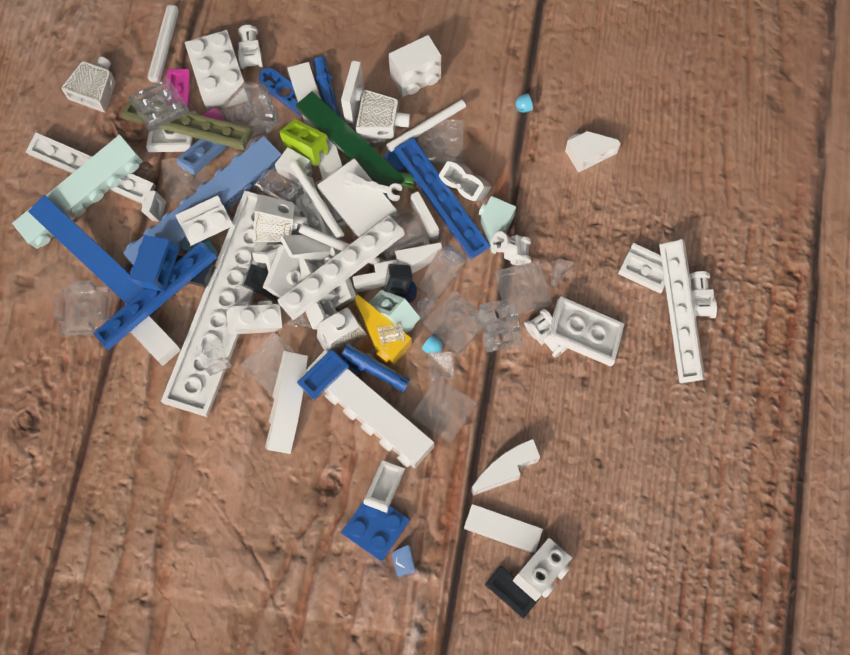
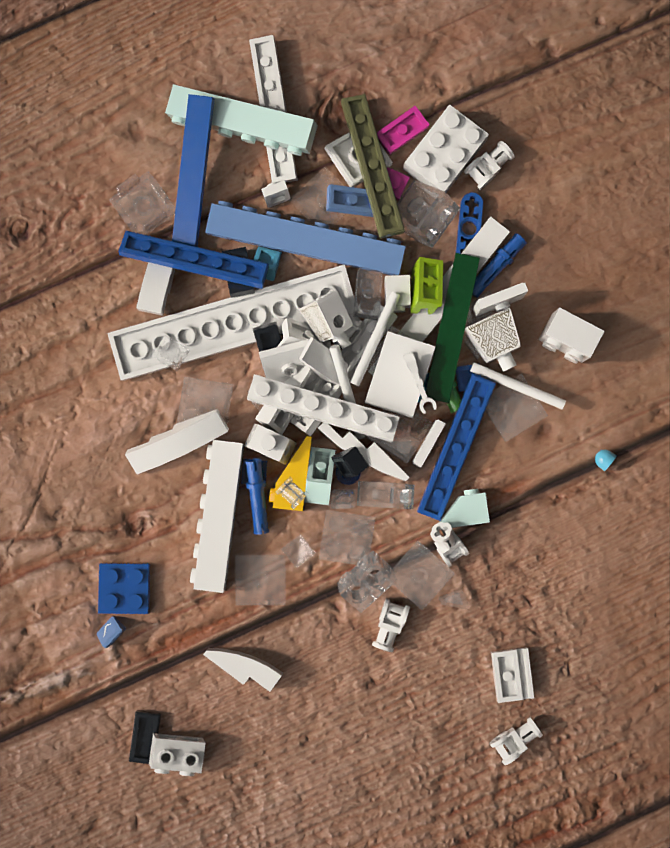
camera: 55 degrees right, 15 degrees up
white torso [62,57,115,112] -> none
clear plate [128,78,190,132] -> none
blue brick [129,235,180,292] -> none
white axle [147,4,179,83] -> none
white plate [175,195,233,246] -> none
white brick [226,301,282,335] -> none
blue tile [297,349,349,401] -> none
white tile [364,460,405,513] -> none
medium azure hinge [422,334,443,355] -> none
white brick [439,161,492,201] -> none
white tile [464,504,543,554] -> none
white tile [546,296,624,366] -> none
white slope [565,131,621,172] -> none
white tile [659,239,705,383] -> none

